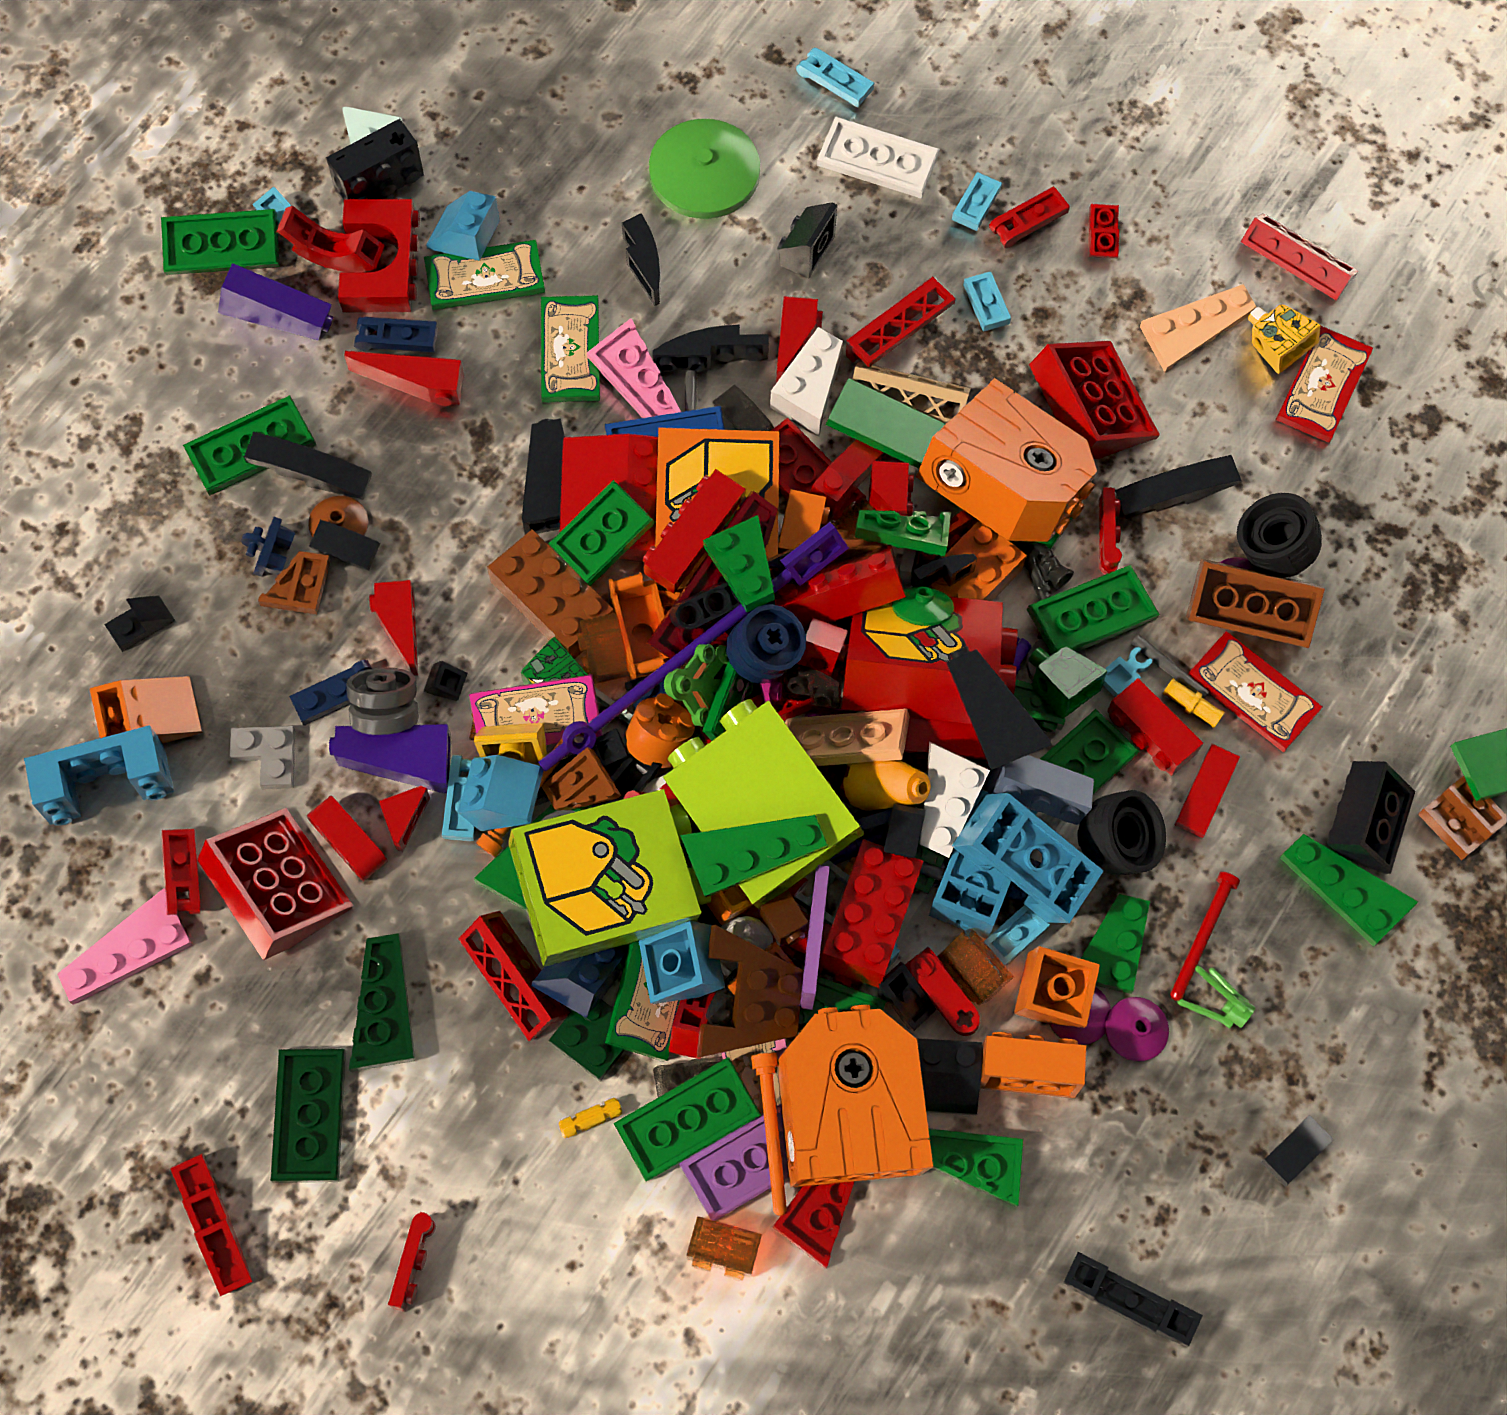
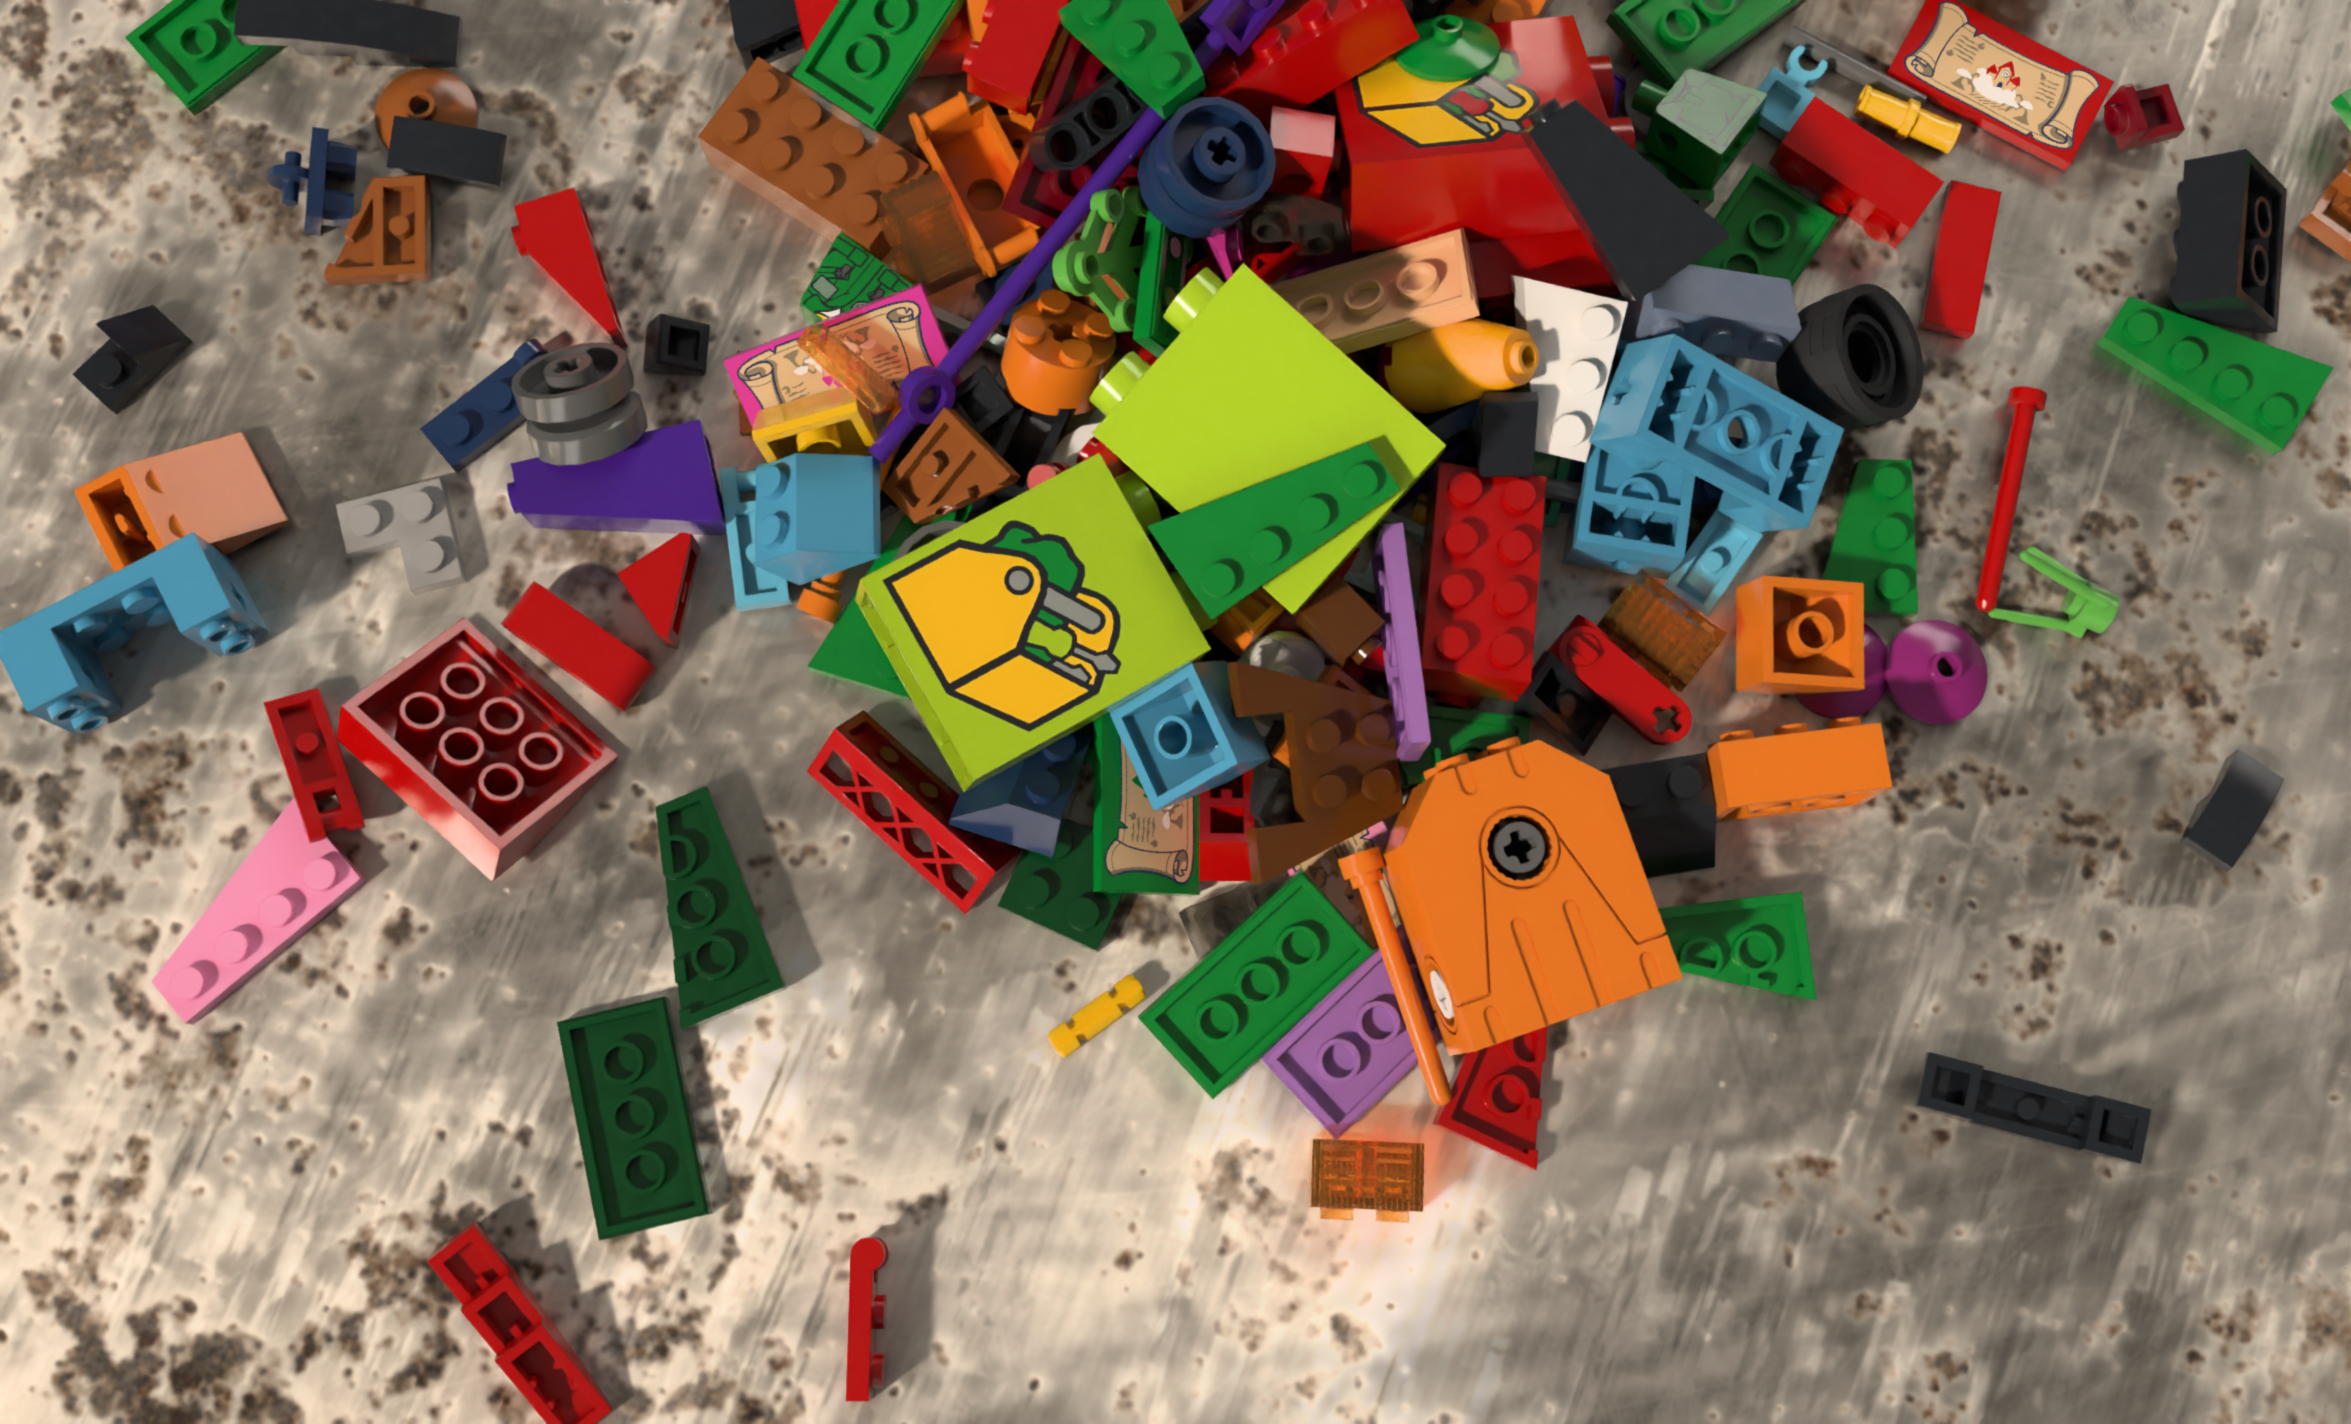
camera: 15 degrees left, 10 degrees up
none -> clear orange tile [796,324,899,415]
none -> dark red bracket [2103,83,2185,152]

